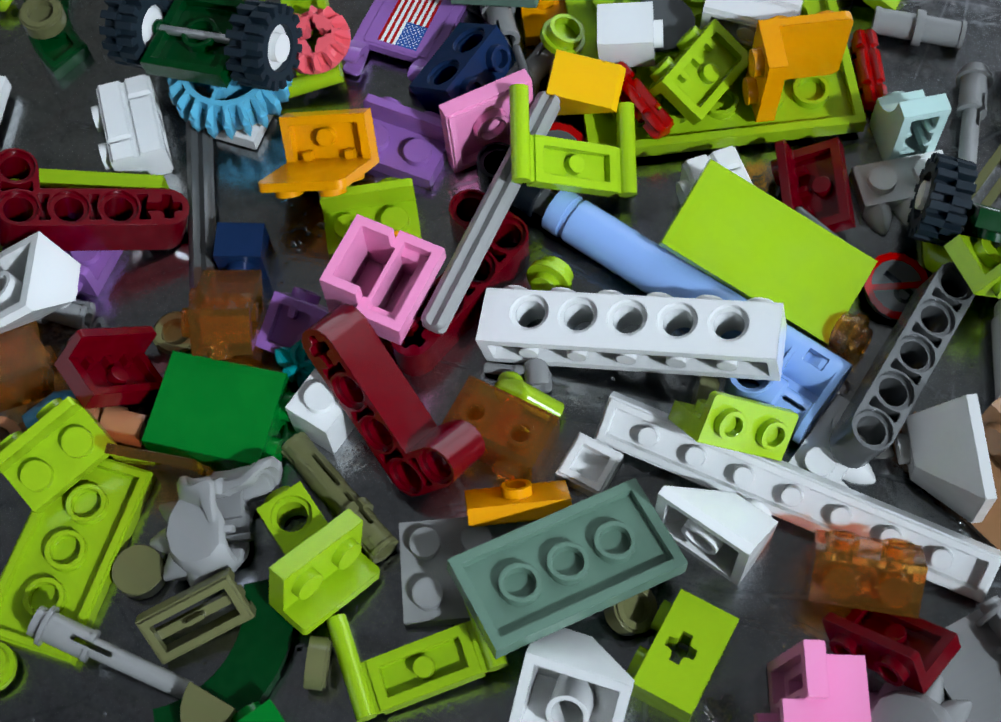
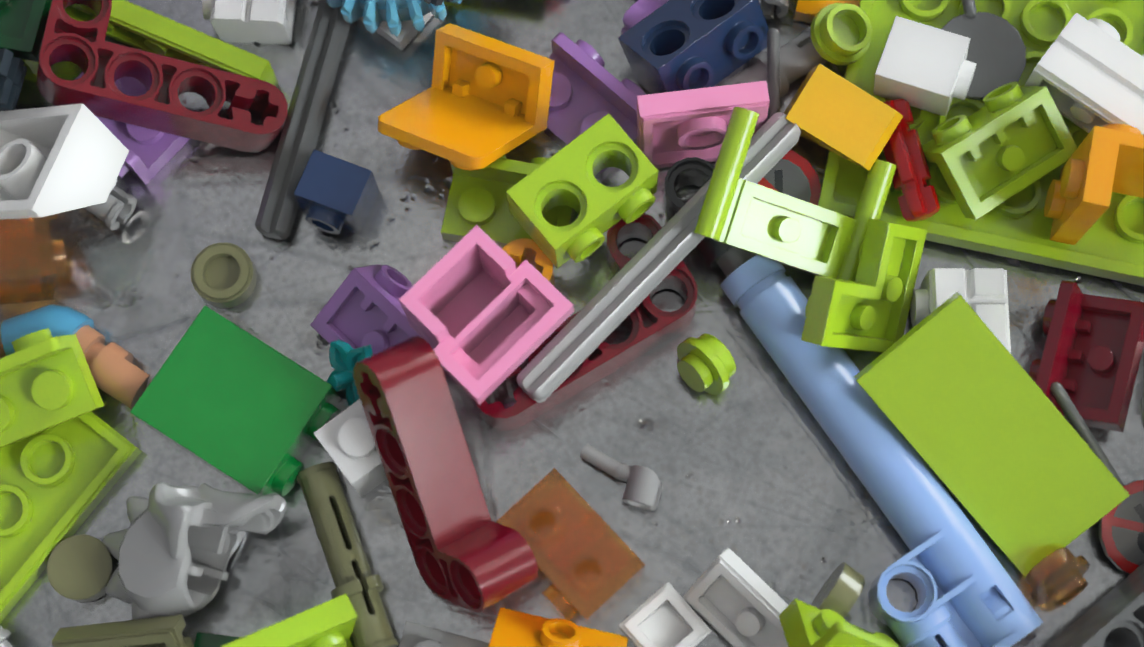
camera: 20 degrees right, 10 degrees up
dark red bracket [54,326,163,409] -> none
clear orange piece [105,443,215,478] -> none
clear orange brick [181,270,265,360] -> none
lime brick [256,481,328,556] -> none
white brick [475,285,787,381] -> none
lime arm [493,371,564,425] -> none
none -> lime brick [506,113,658,269]
none -> lime plate [801,218,927,353]

